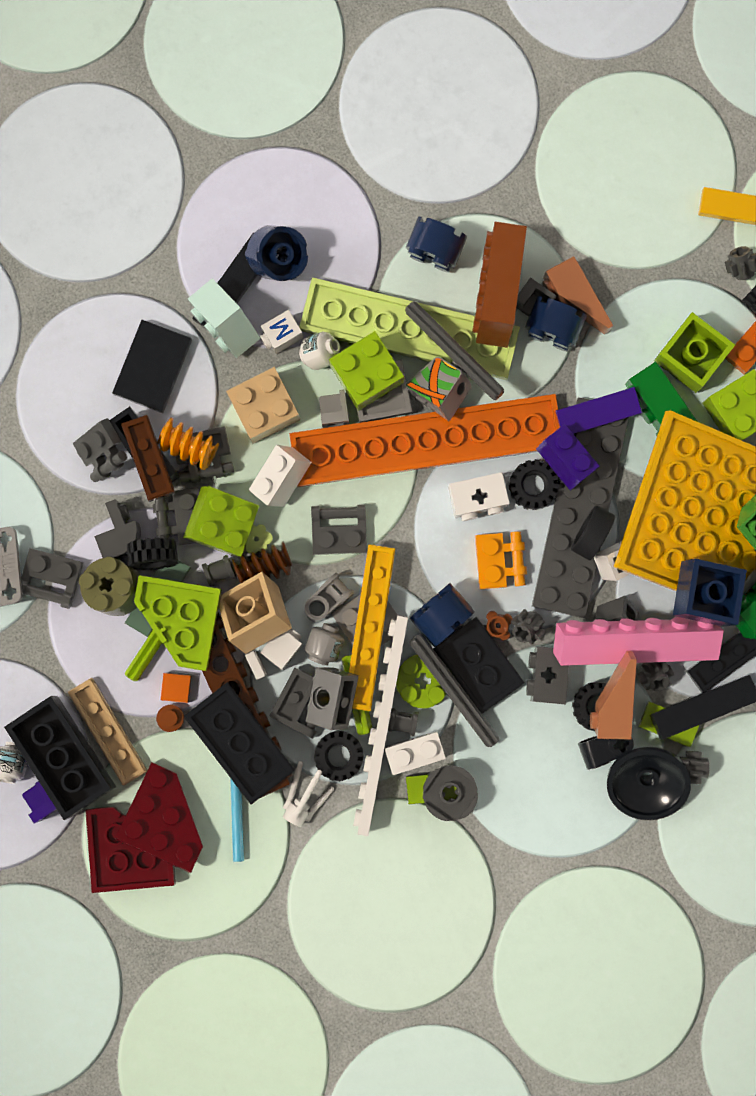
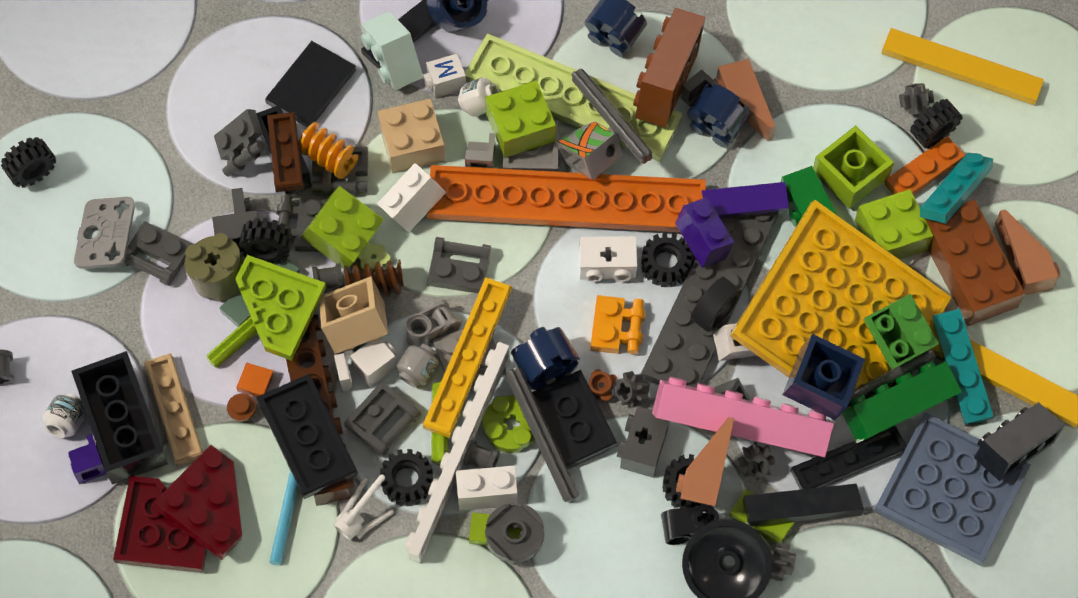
camera: 10 degrees right, 20 degrees down
dark grey brick [306,667,359,730] -> none

